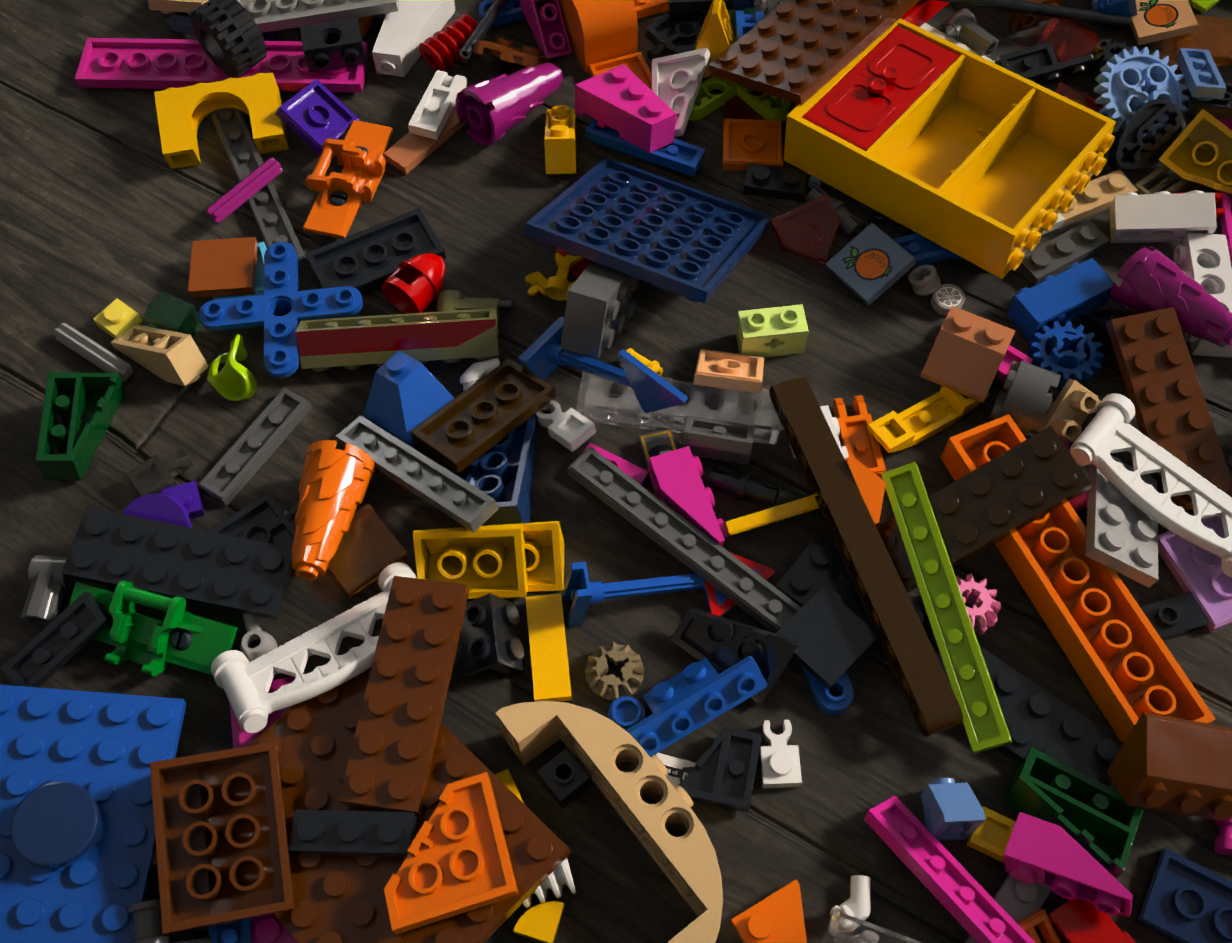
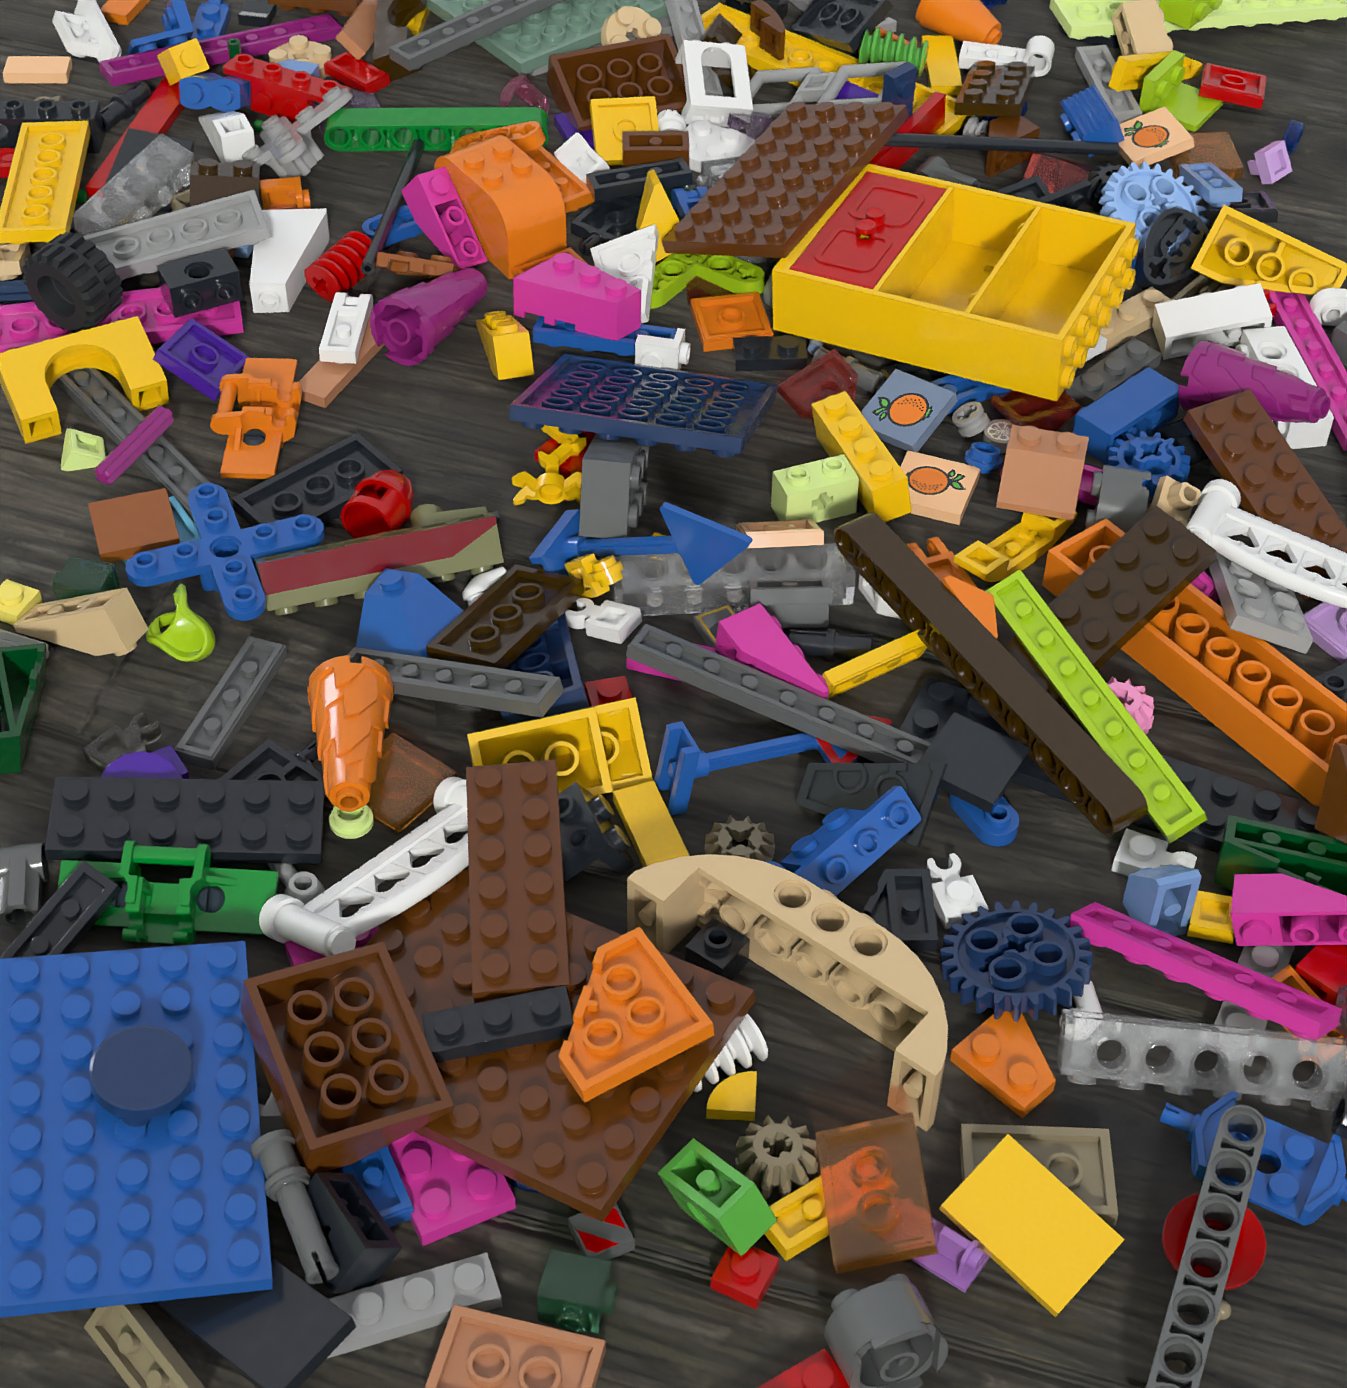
camera: 15 degrees left, 15 degrees down
none -> yellowish green slope [61,428,106,472]
none -> yellowish green plate [329,804,374,839]
none -> yellow plate [564,553,624,599]
none -> red plate [585,676,632,707]
none -> white bracket [635,328,691,370]
none -> yellow brick [811,391,912,522]
none -> light nougat tile [900,450,981,525]
none -> dark blue gear [940,900,1093,1022]
none -> blue plate [964,442,1002,474]
none -> clear red slope [990,391,1081,431]
none -> white plate [1111,829,1197,876]

